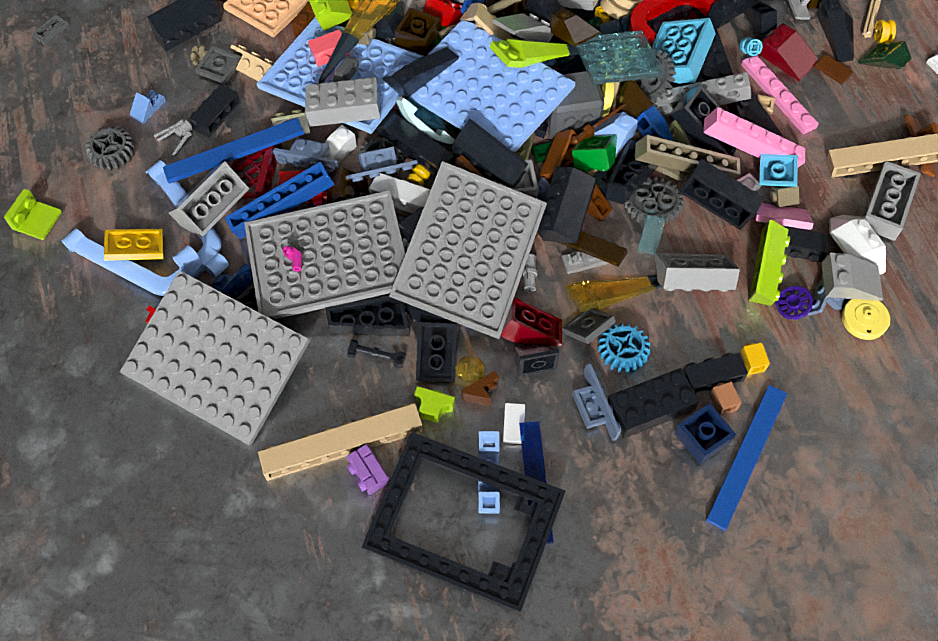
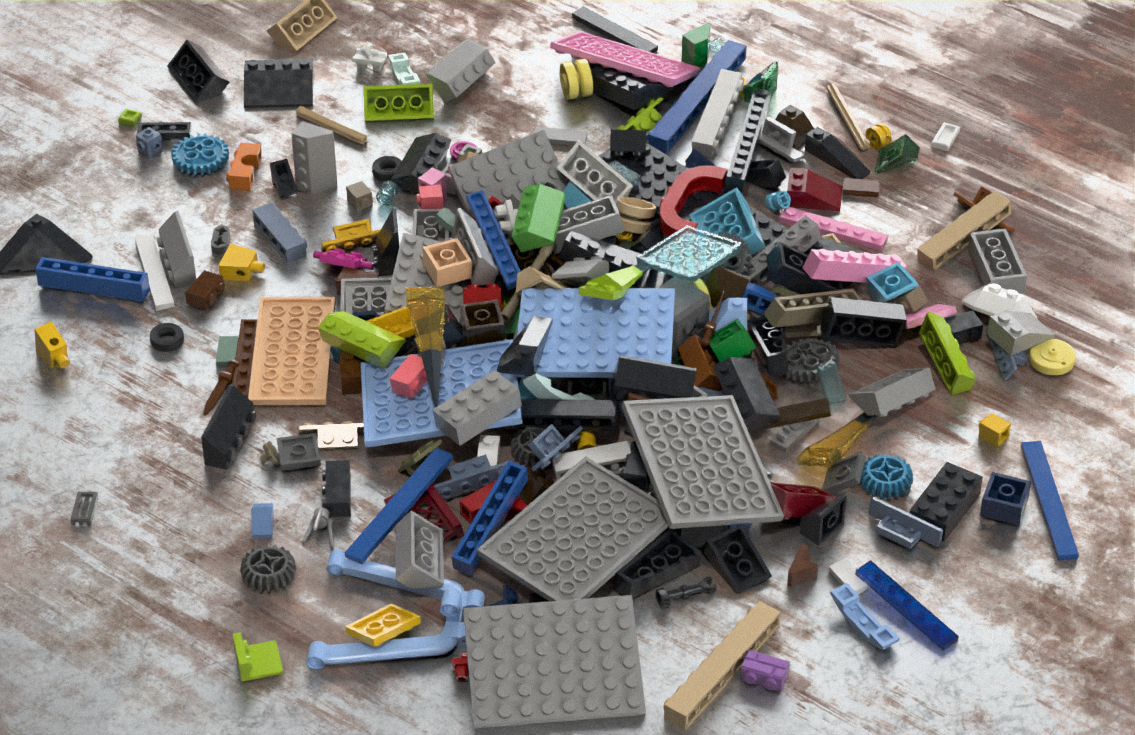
camera: 35 degrees left, 20 degrees down
dark pink arm [282,245,302,271] -> none
dark grey beam [333,56,359,82] -> none
black plate [362,432,566,613] -> none
lime brick [415,386,455,423] -> none
clear yellow head [456,356,485,383] -> none
dark brown slope [550,8,600,47] -> none
black brick [682,353,748,394] -> none
nougat brick [709,382,741,416] -> none
dark purple wheel [776,286,813,320] -> none

